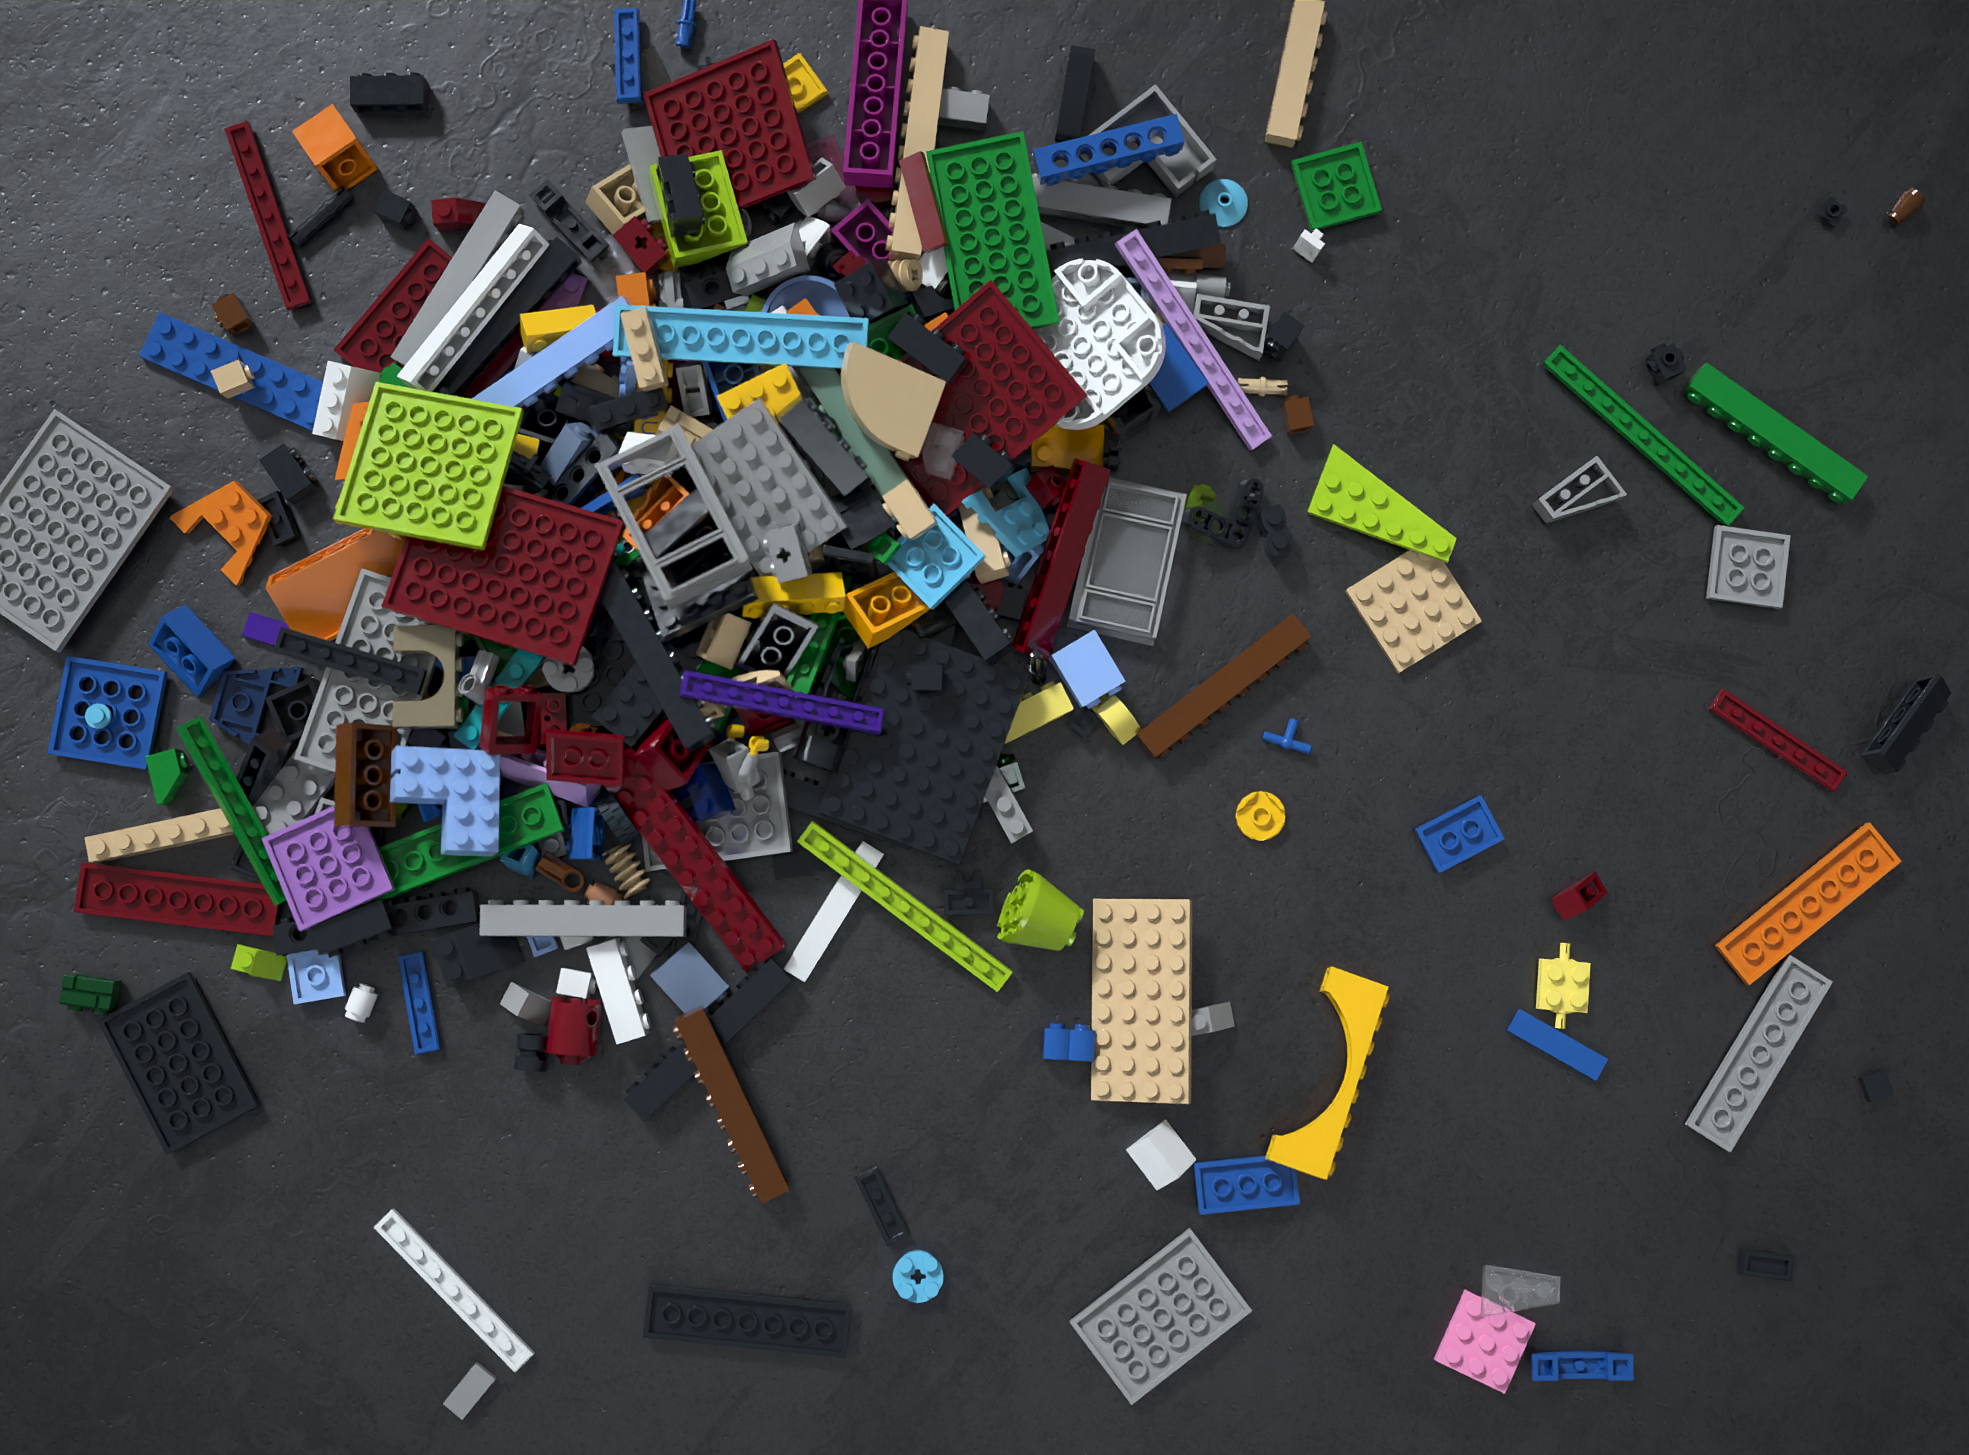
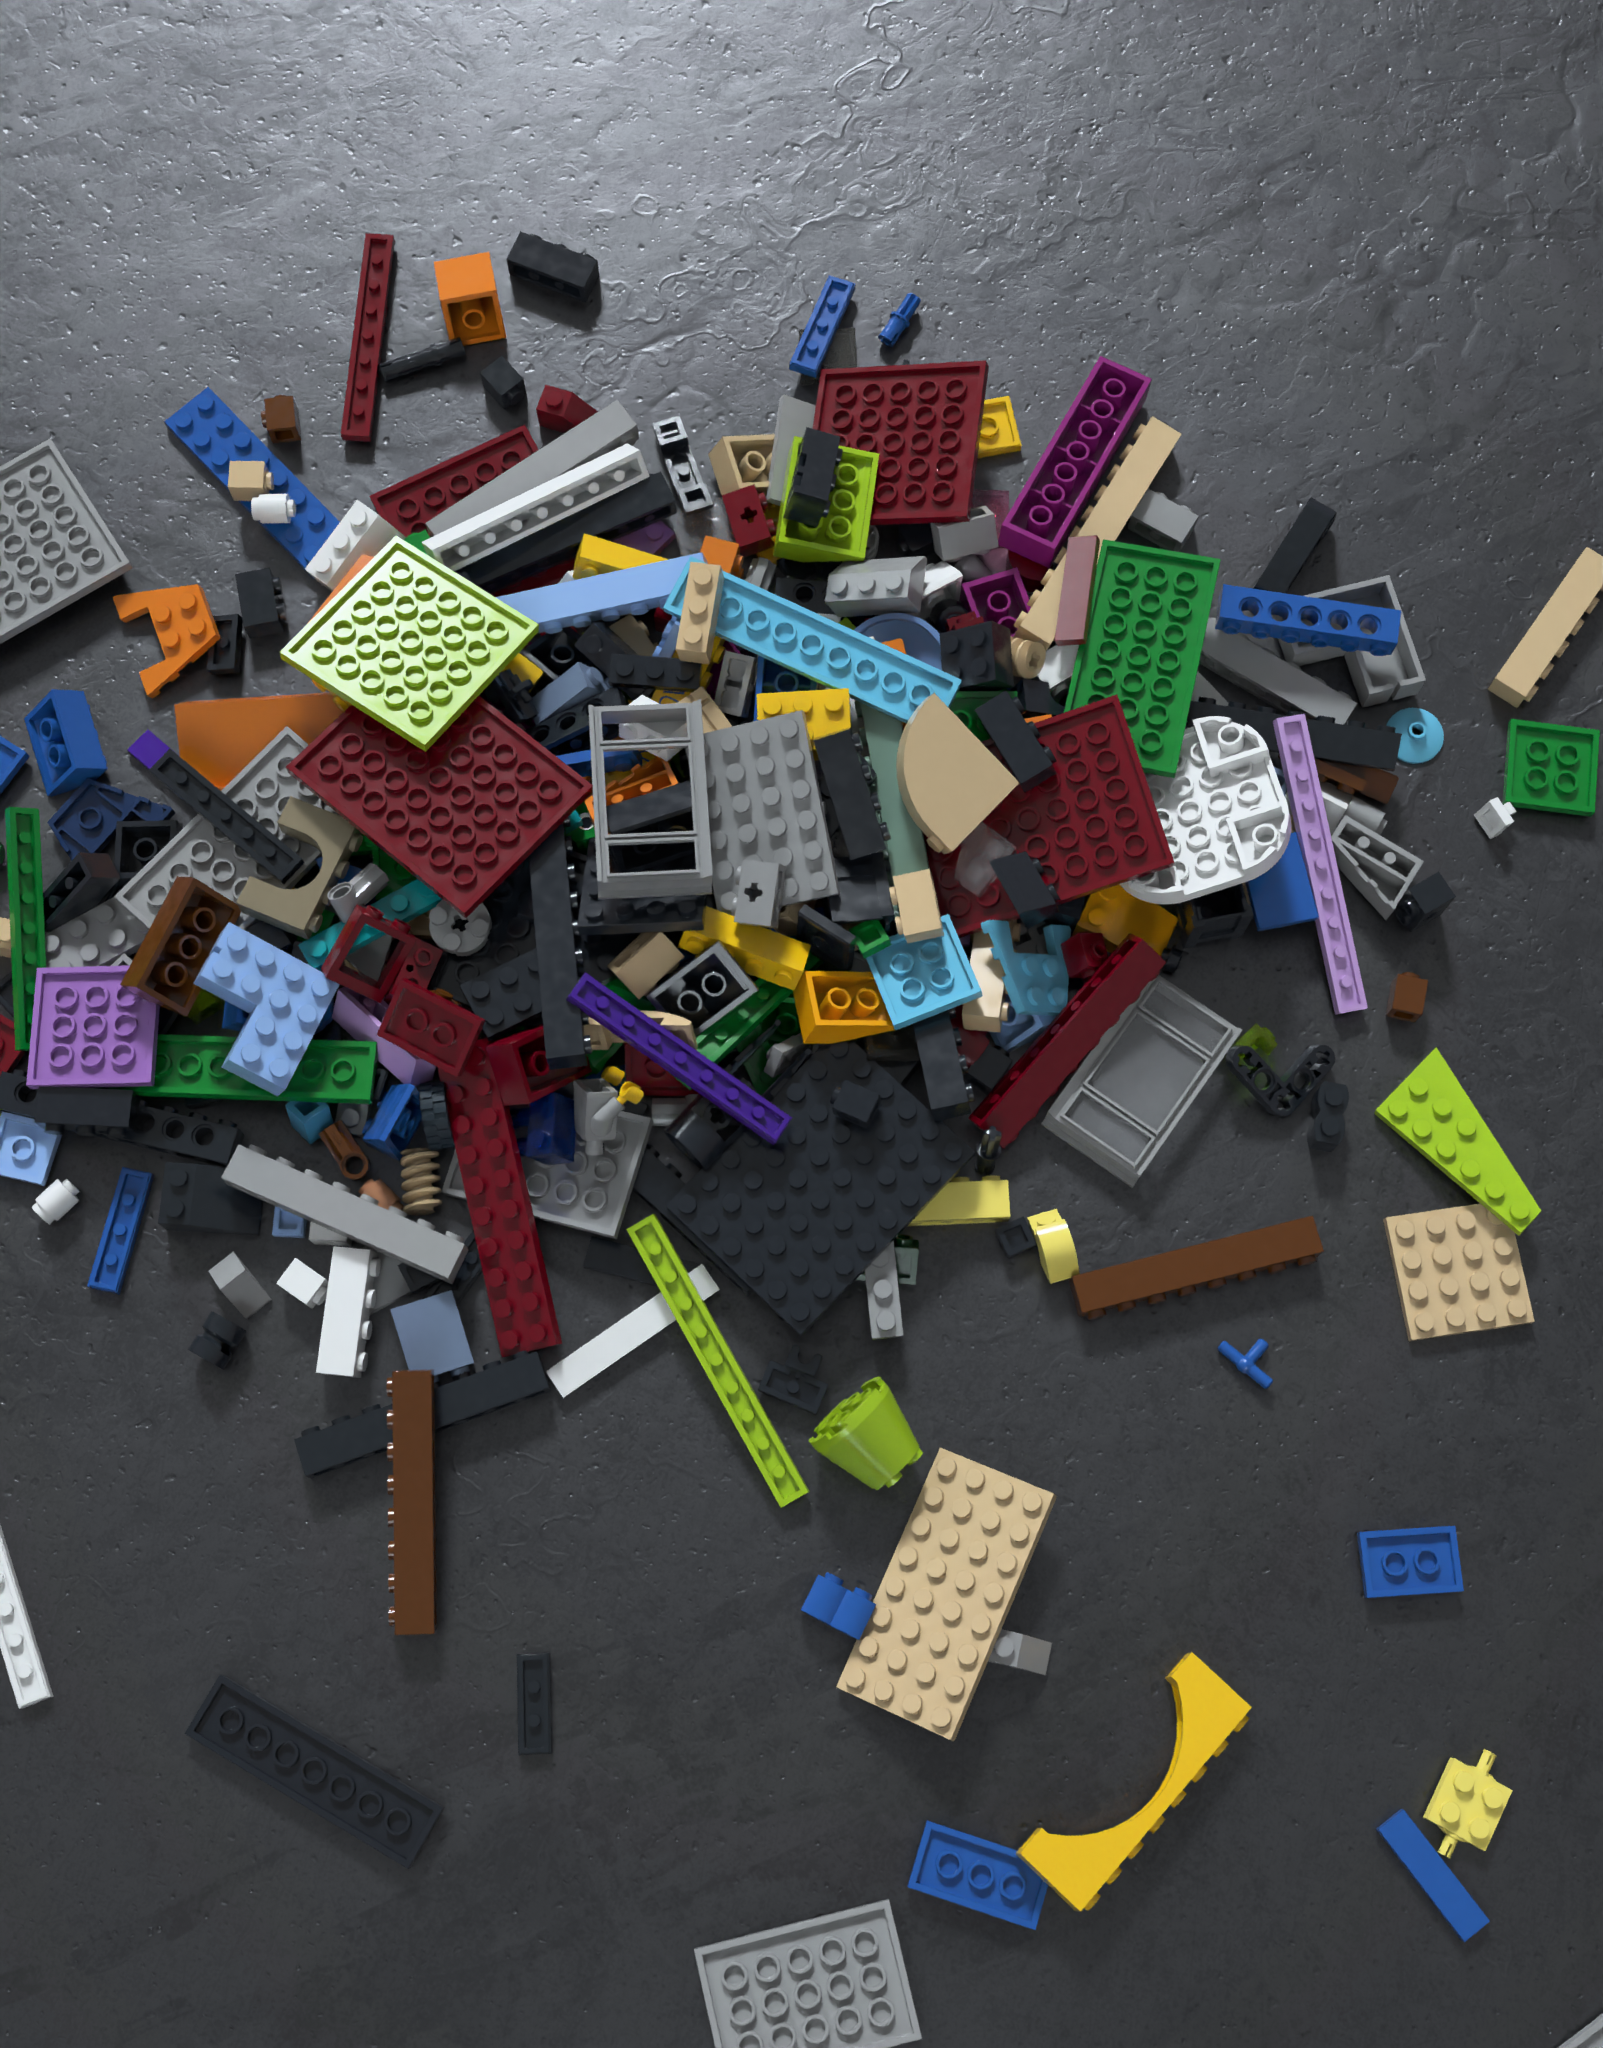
camera: 30 degrees right, 10 degrees down
dark red cylinder [546,996,602,1065] -> none
medium azure plate [893,1250,943,1303] -> none
light blue slope [1048,630,1125,709] -> none
white slope [1126,1119,1196,1190] -> none
yellow tile [1235,791,1285,841] -> none
tan pin [1237,377,1288,396] -> none
dark red slope [1551,872,1608,921] -> none
none -> white brick [251,494,296,523]

